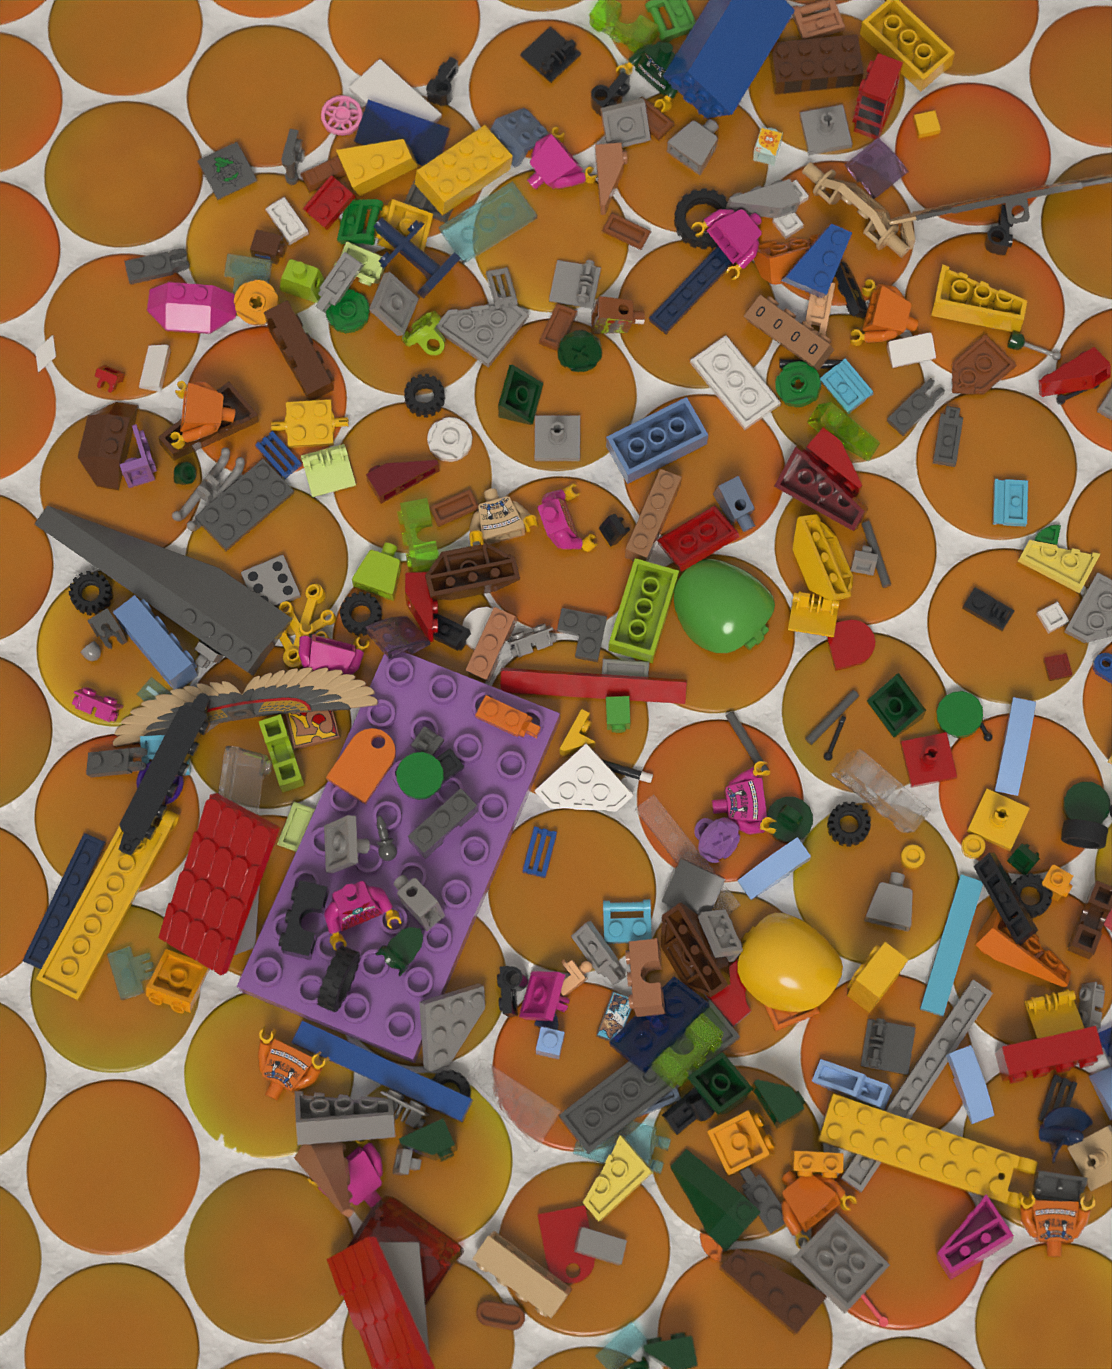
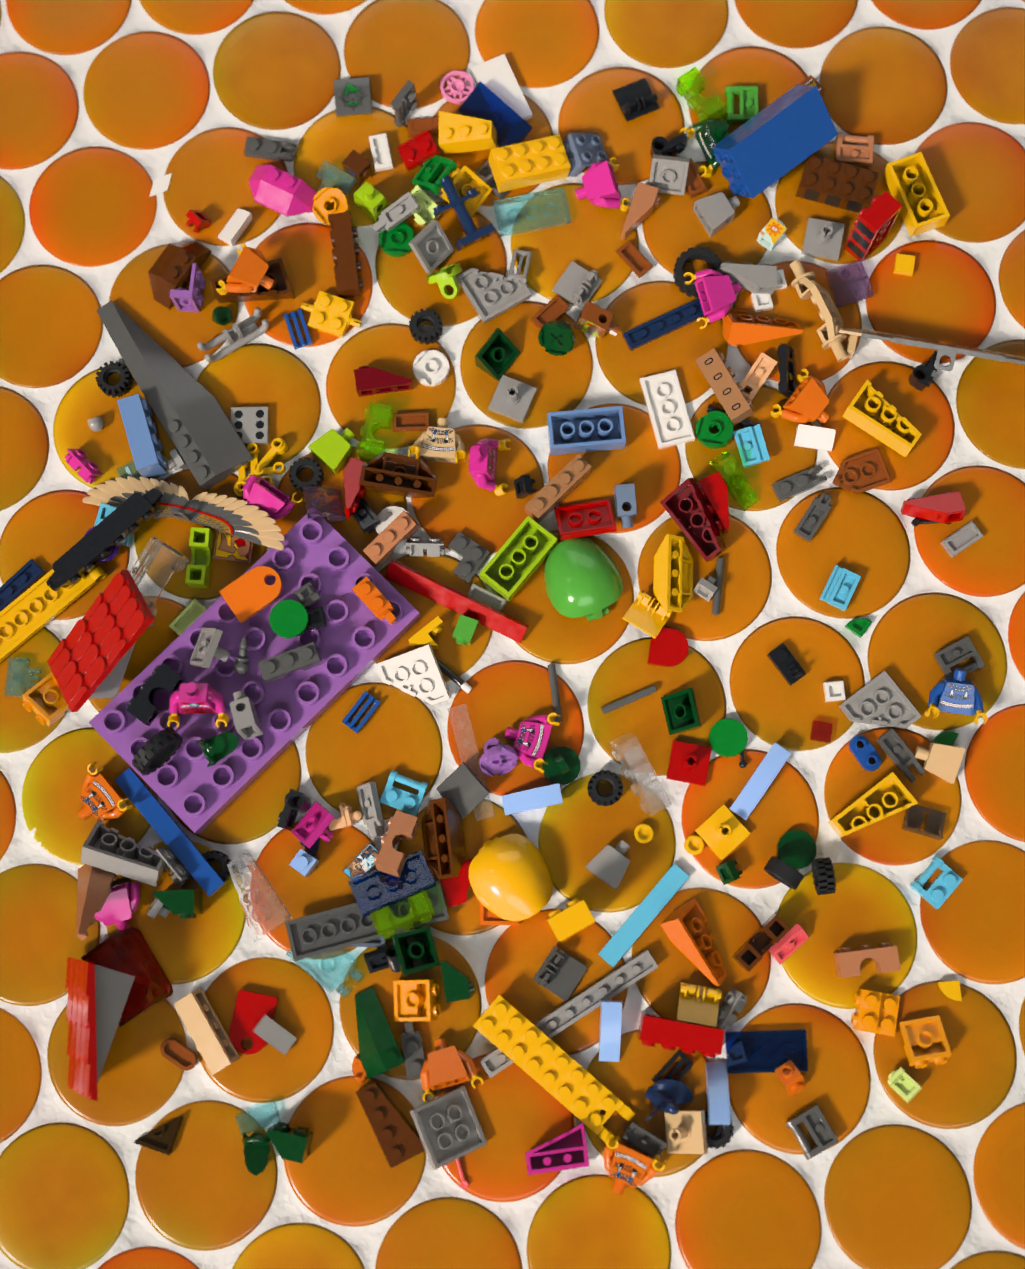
camera: 25 degrees right, 5 degrees up
dark grey hinge [86,747,148,777] -> none
dark grey hinge [87,609,127,649] -> none
dark grey plate [195,459,294,551] -> none
yellowish green hinge [301,444,356,497] -> none
light grey plate [419,984,485,1072] -> none
black plate [426,57,458,106] -> none
light yellow wing [583,1135,653,1221] -> none
light grey bracket [698,909,743,962] -> none
blue wedge [781,224,852,298] -> none
light orange plate [791,1151,844,1178] -> none
light blue slope [812,1059,893,1111] -> none
black hinge [824,716,846,761] -> none
black hinge [973,852,1038,944] -> none
hinge [1007,330,1061,360] -> none
black tyre [1013,873,1053,918] -> none
light yellow wing [1018,540,1100,593] -> none
light orange bracket [1041,865,1073,901] -> none

